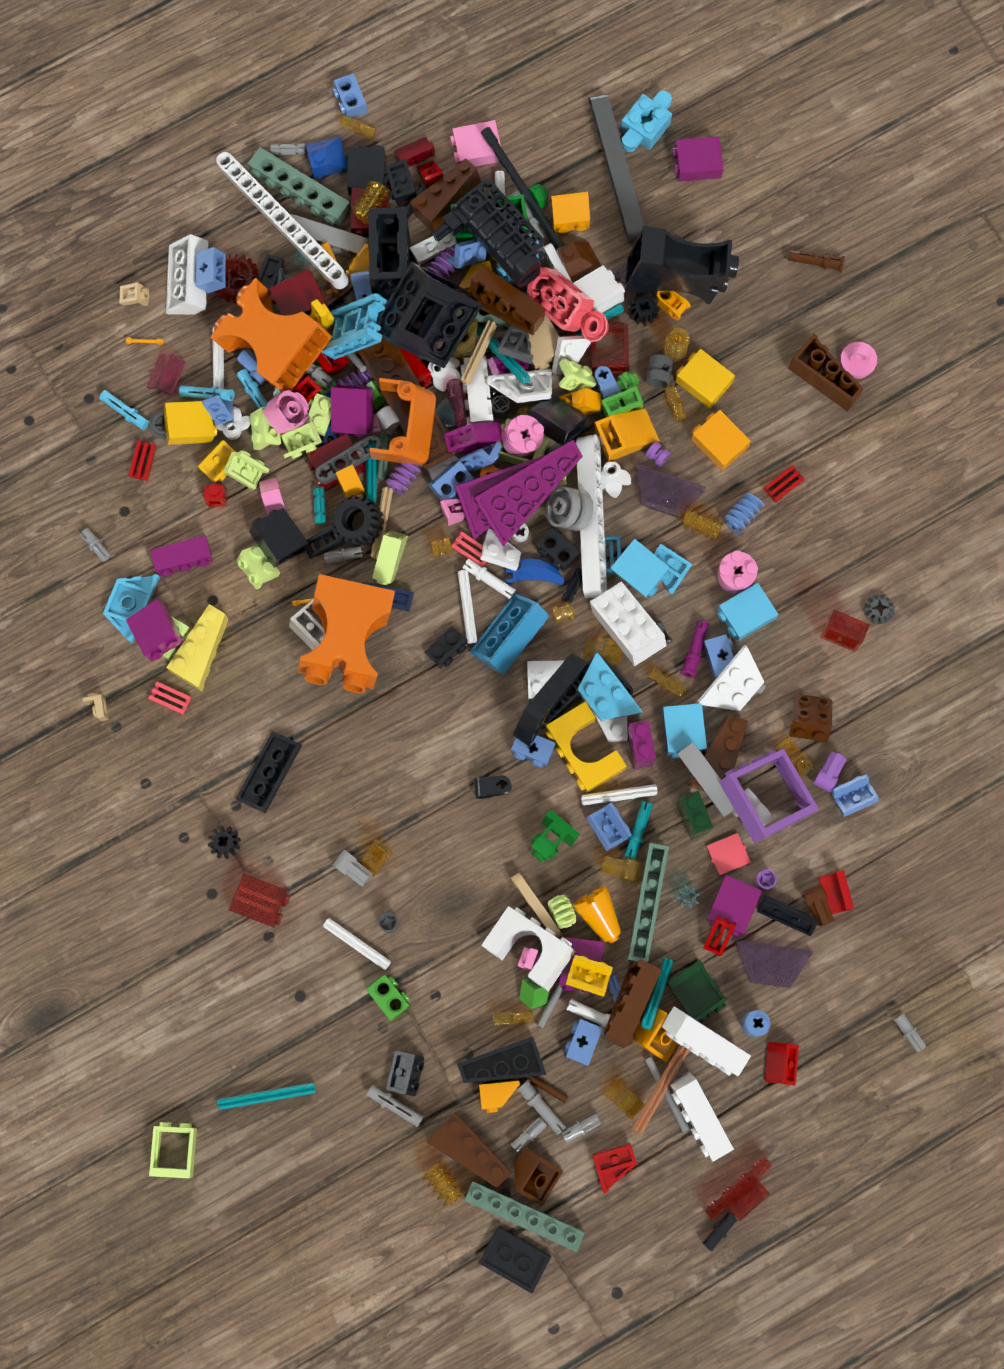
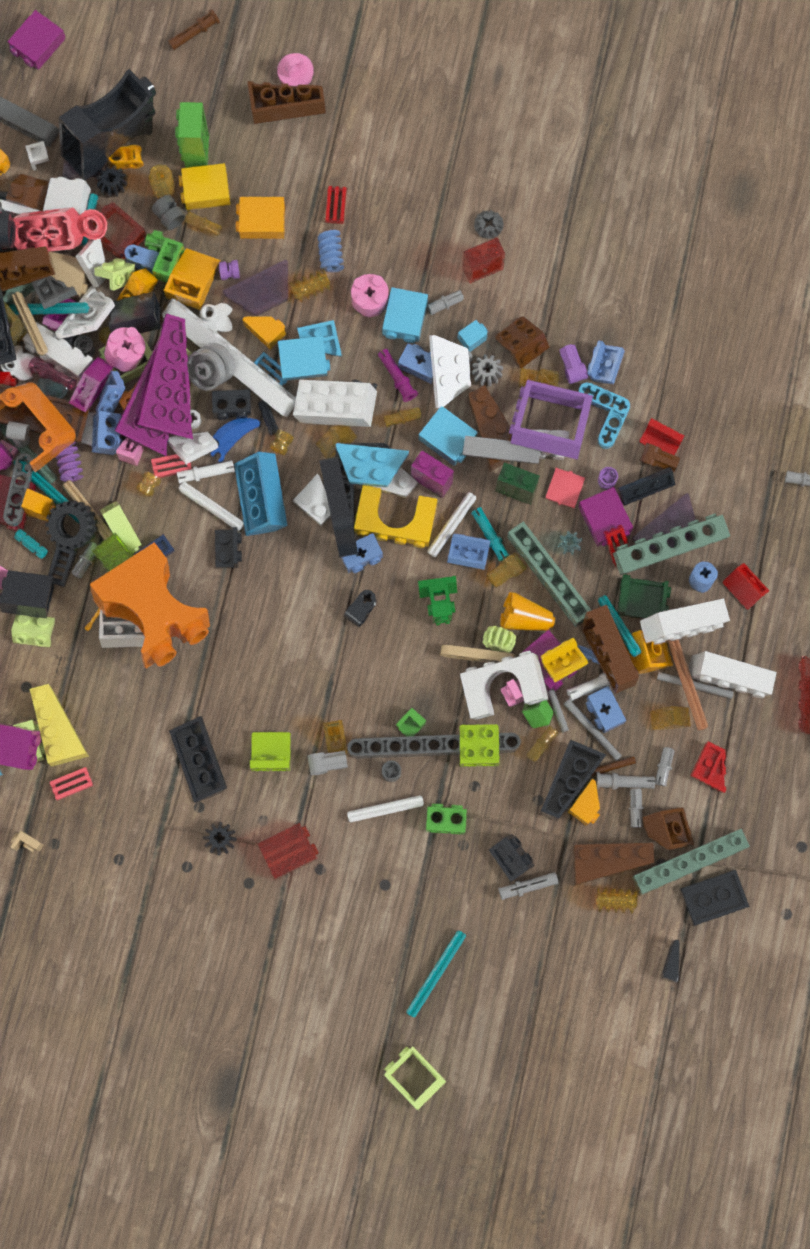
camera: 50 degrees left, 0 degrees up
none -> white panel [26,141,49,171]
none -> clear neon green slope [92,532,134,572]
none -> bright green brick [175,102,209,168]
none -> light orange slope [242,316,286,350]
none -> lime bracket [250,732,291,771]
none -> dark grey beam [347,733,521,759]
none -> bright green panel [396,708,426,737]
none -> light grey axle [427,290,464,315]
none -> medium azure brick [458,320,488,352]
none -> lime bracket [460,724,499,767]
none -> light grey gear [472,354,503,387]
none -> light grey bar [564,699,622,761]
none -> medium azure beam [579,382,630,449]
none -> sand green brick [613,513,730,575]
none -> black slope [661,939,680,983]

